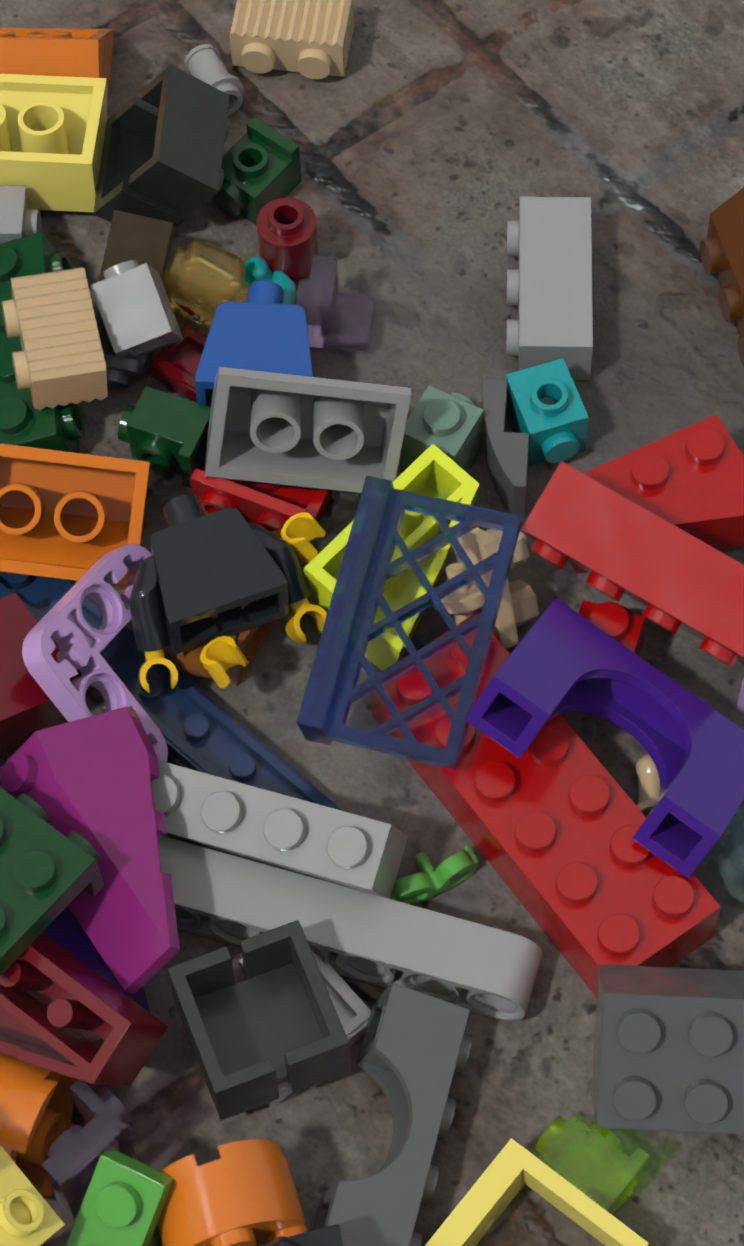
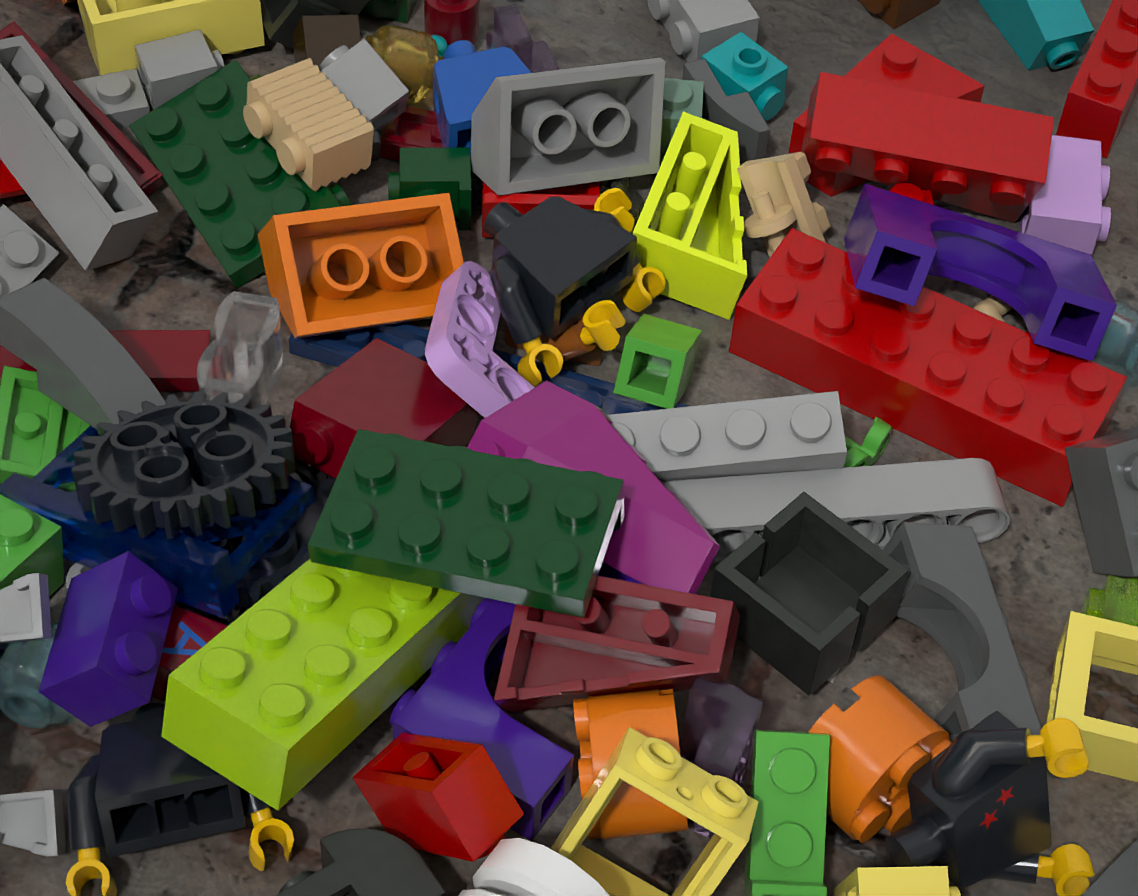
camera: 30 degrees left, 10 degrees down
clear blue fence [297,475,522,770] -> none
none -> bright green brick [613,313,702,409]

